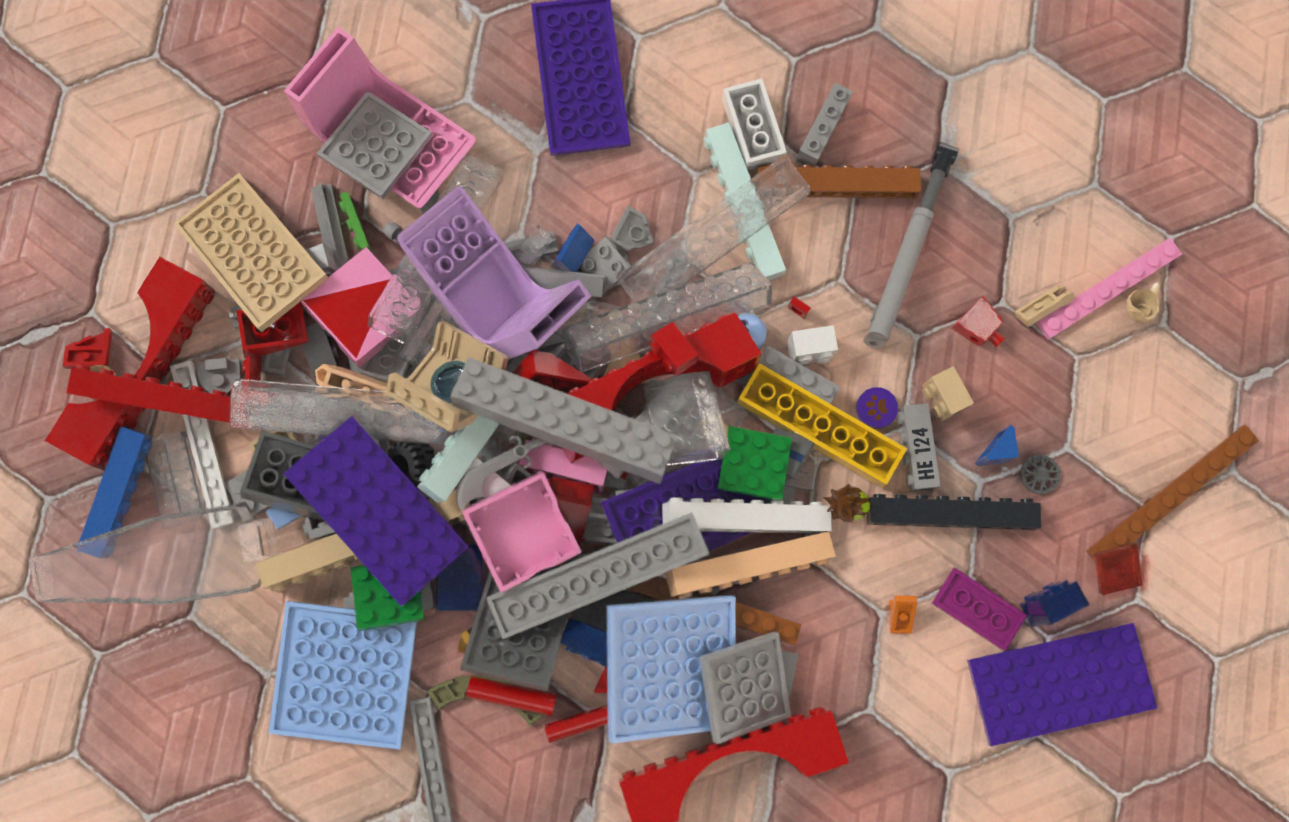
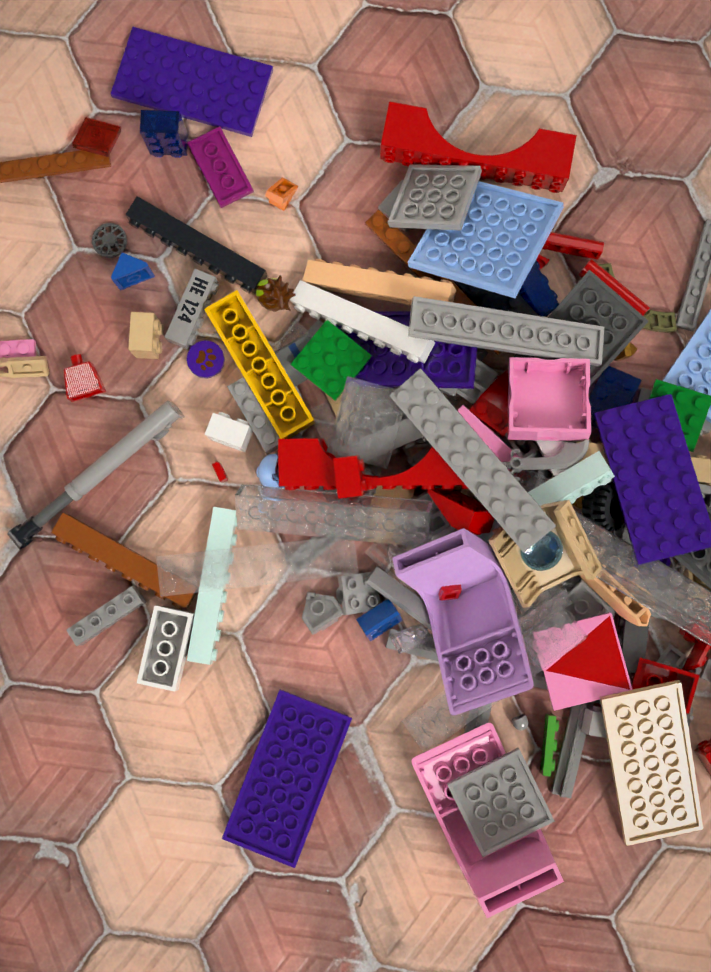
camera: 140 degrees left, 5 degrees up
none -> red tile [438,584,462,601]

